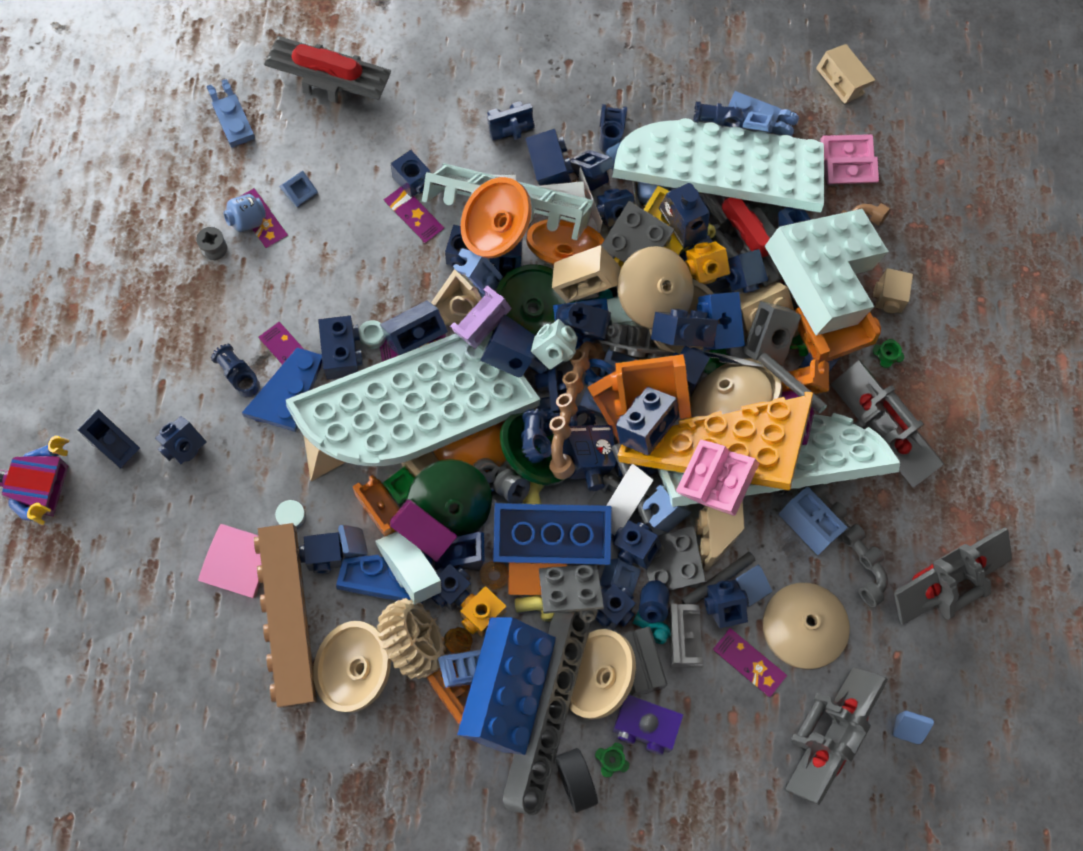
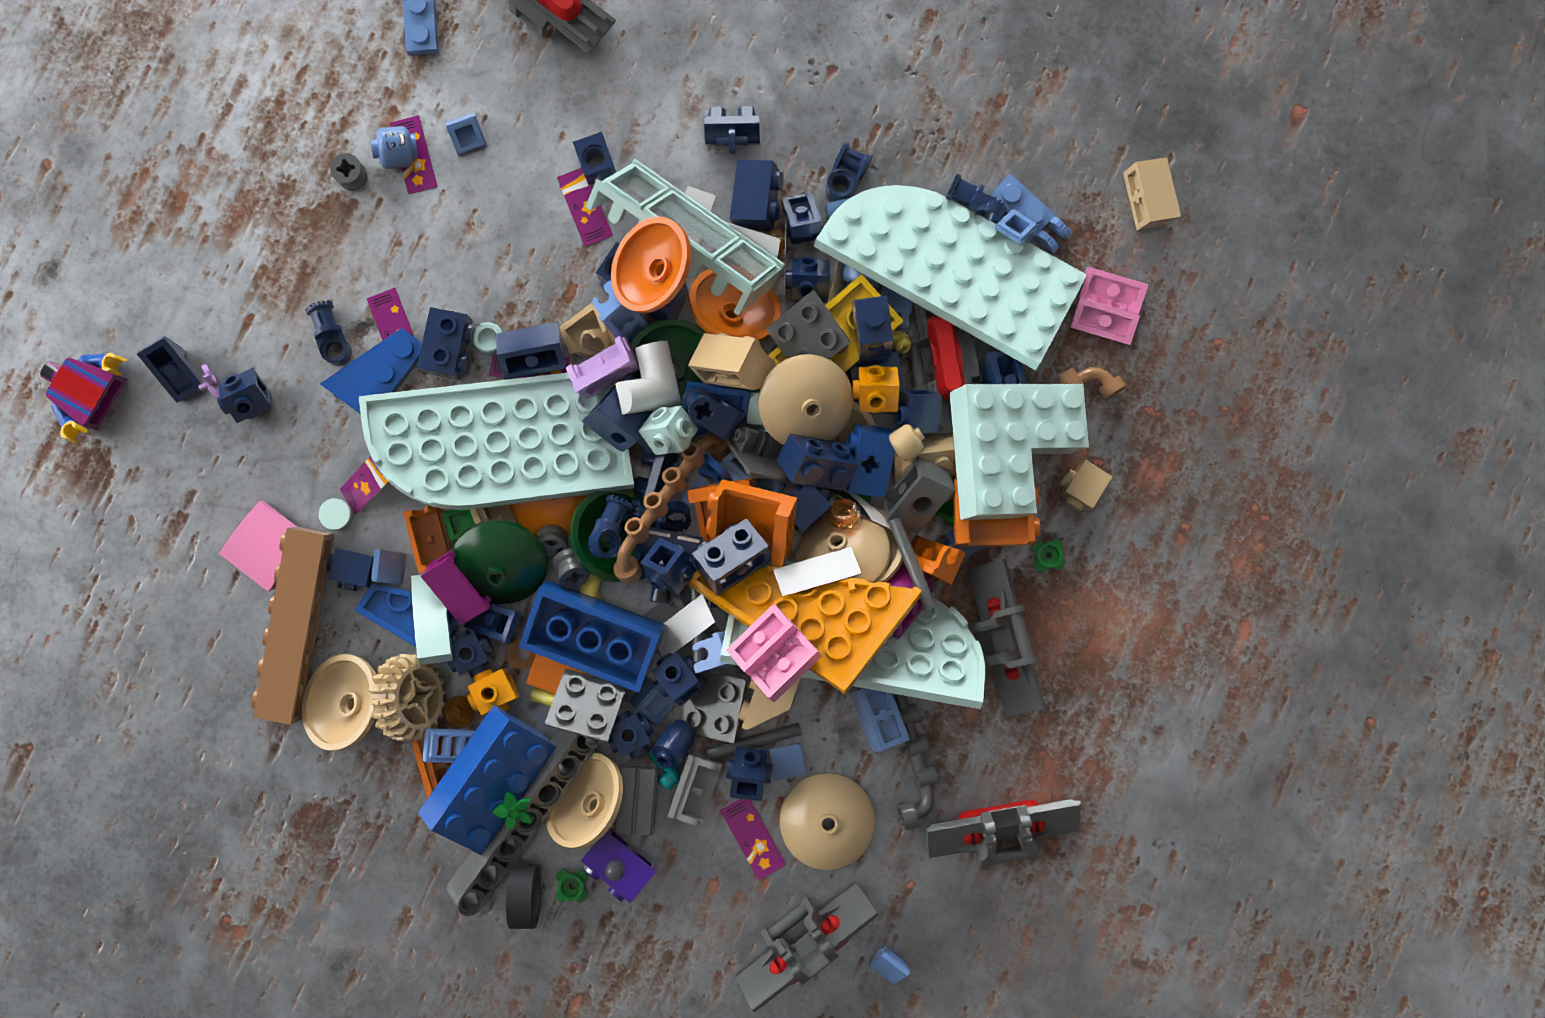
camera: 25 degrees right, 15 degrees up
none -> lavender plant [198,364,220,399]
none -> magenta sticker [340,456,388,515]
none -> green plant [493,792,532,830]
none -> white brick [615,341,681,415]
none -> dark blue brick [640,538,696,595]
none -> white sticker [773,547,861,596]
none -> clear orange plate [828,499,861,530]
none -> tan piece [889,424,925,461]

